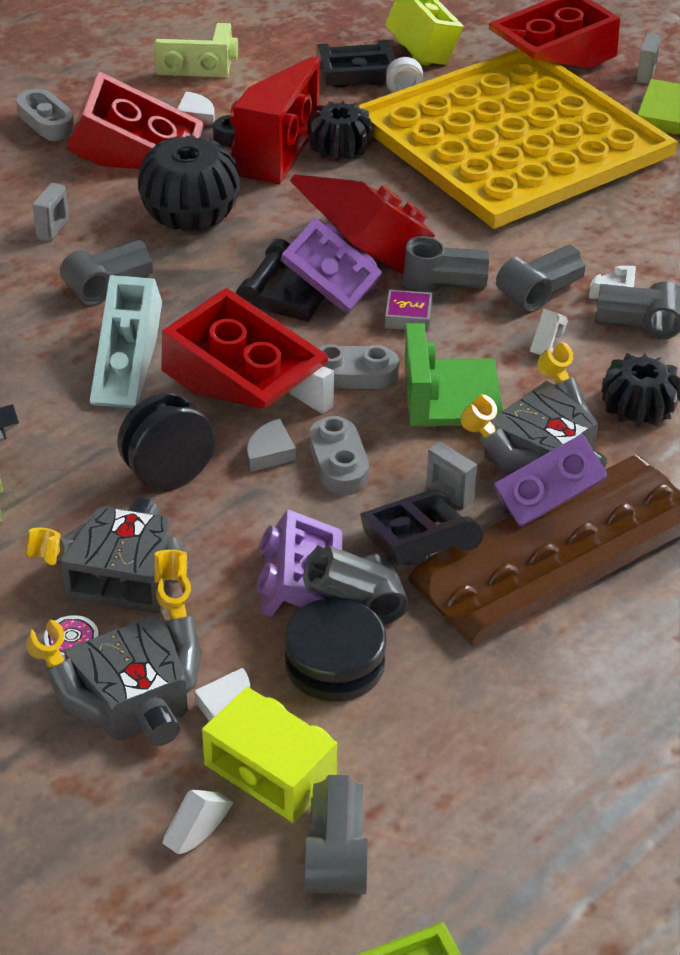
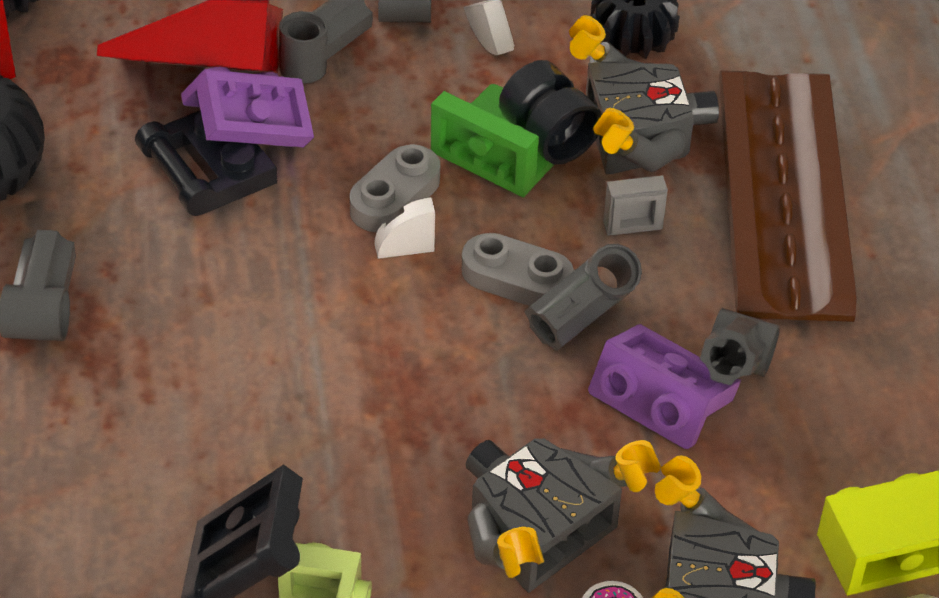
camera: 55 degrees left, 5 degrees up
light aqua slope [90,275,162,409] -> none
black head [117,392,215,490] -> none
red slope [161,288,329,409] -> none
white tile [195,668,250,722] -> none
light grey tile [247,419,296,472] -> none
black head [285,598,386,701] -> none
black plate [360,489,483,566] -> none
tile [385,290,432,332] -> none
medium lavender bracket [494,433,607,527] -> none
none -> black wheel [499,60,602,165]
none -> dark grey piece [524,244,642,351]

